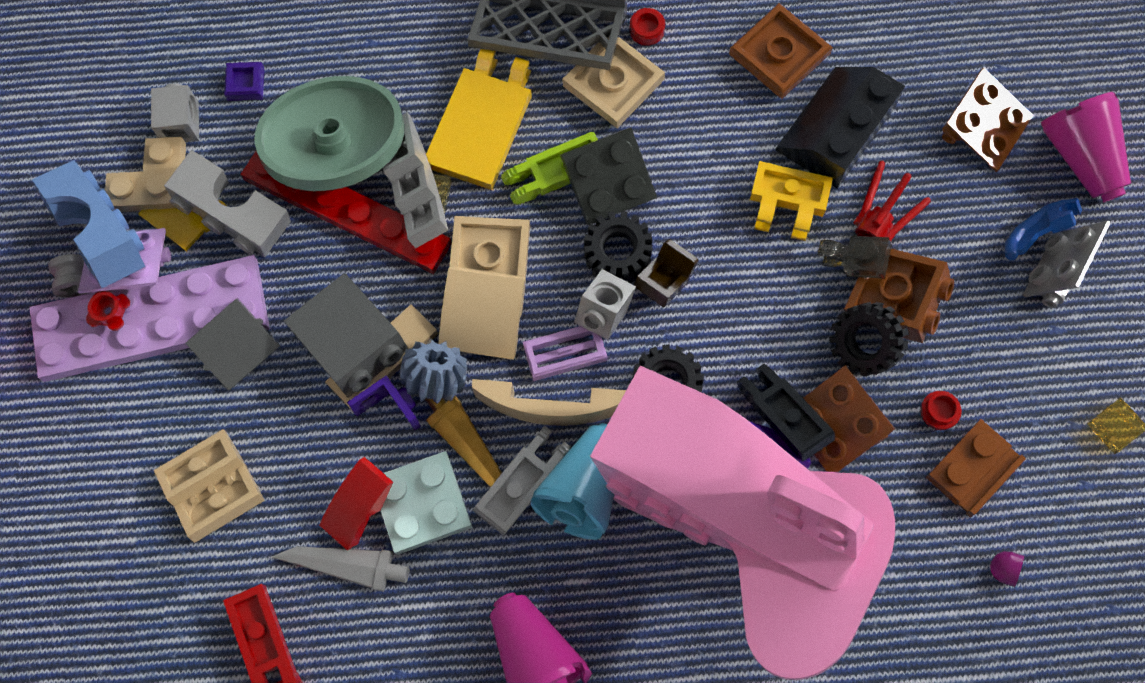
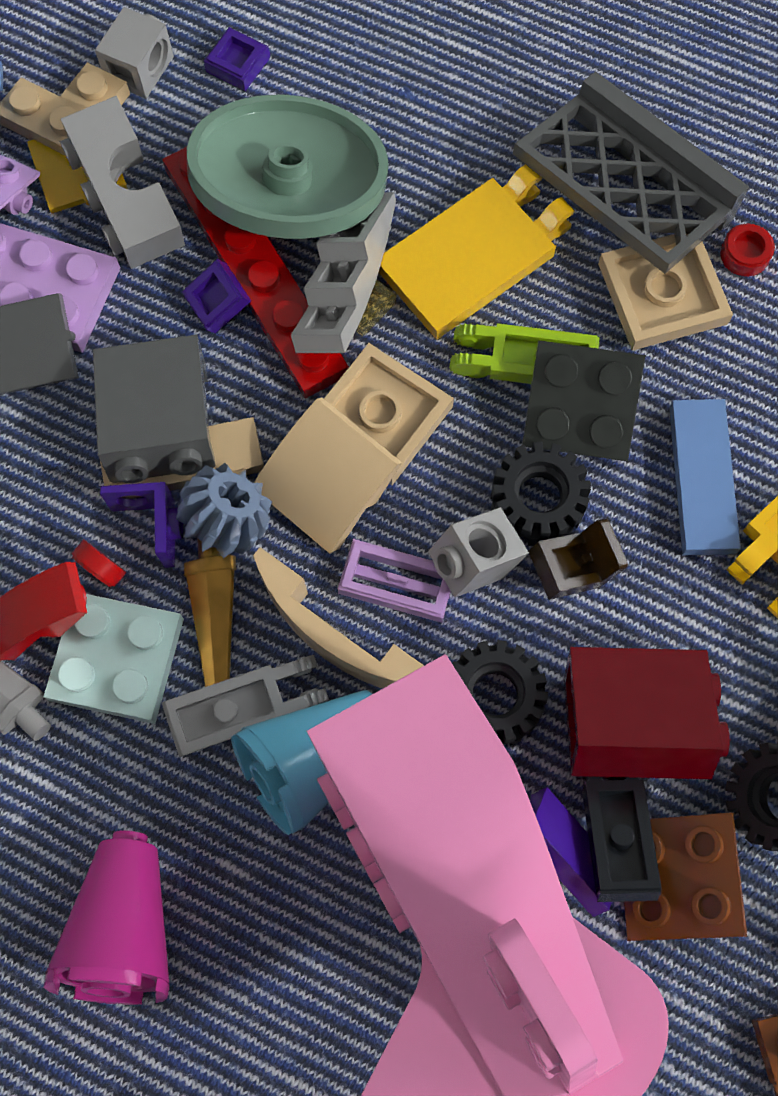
camera: 30 degrees right, 0 degrees up
none -> red tile [71,539,127,588]
none -> dark purple tile [182,259,251,334]
none -> dark red brick [564,647,730,779]
none -> medium blue tile [669,399,741,556]

